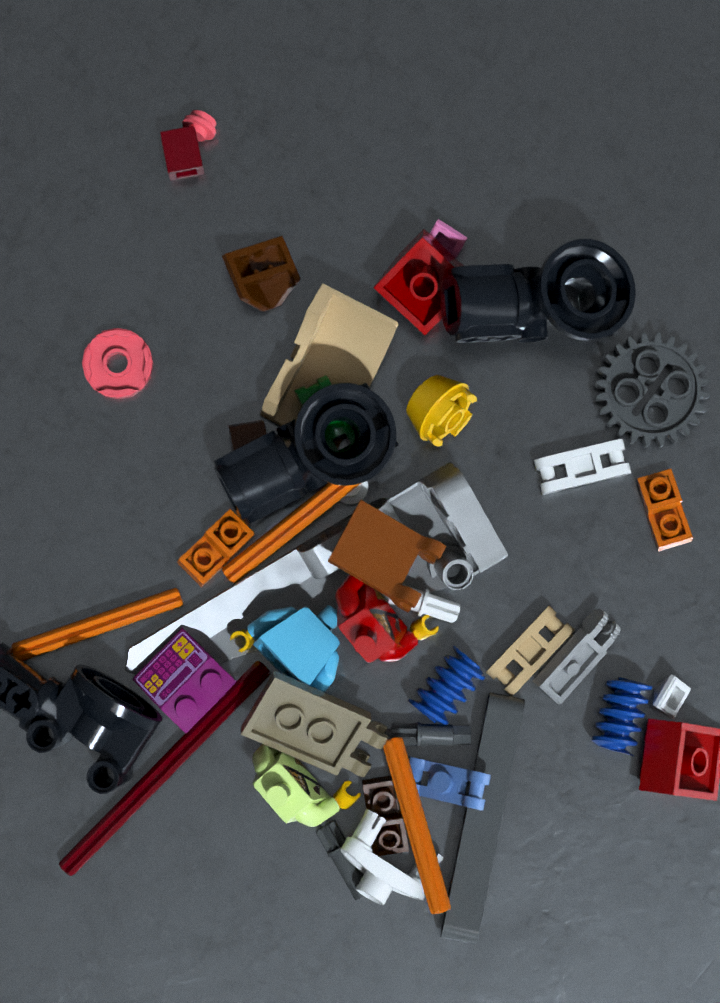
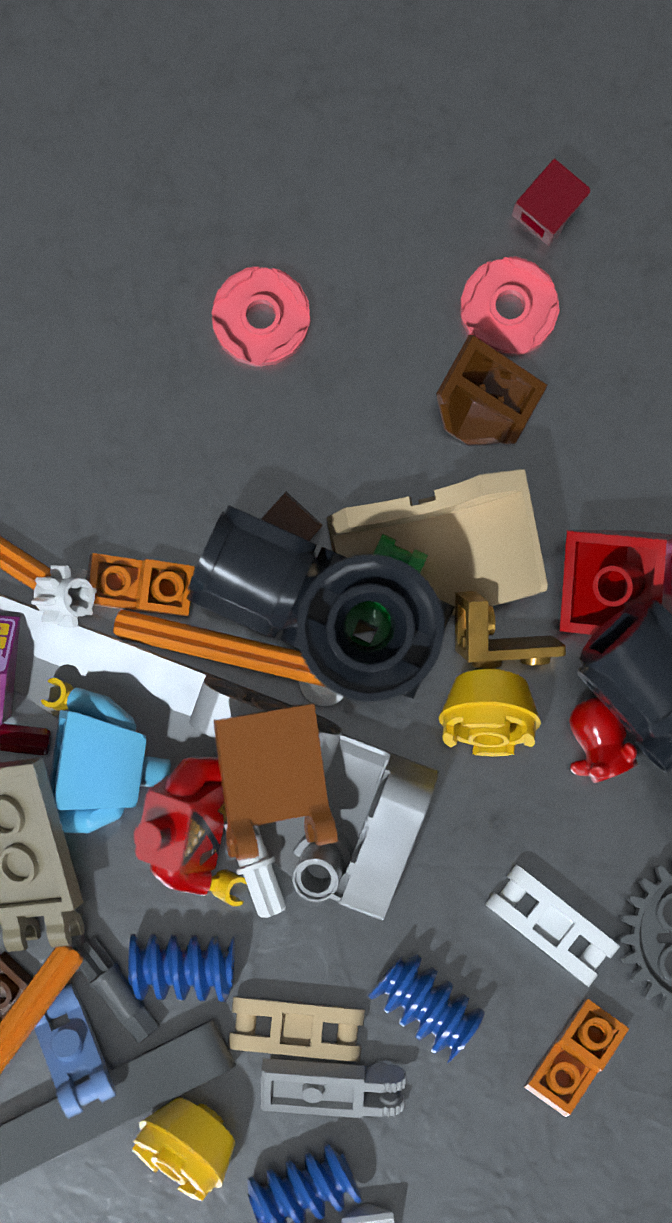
camera: 50 degrees right, 0 degrees up
coral plate [182,110,217,142] -> none
none -> white gear [31,565,97,628]
none -> yellow cone [132,1097,235,1201]
none -> blue piece [368,954,485,1063]
none -> pearl gold bracket [455,591,566,669]
none -> coral tile [460,257,560,357]
none -> red animal [569,697,638,783]

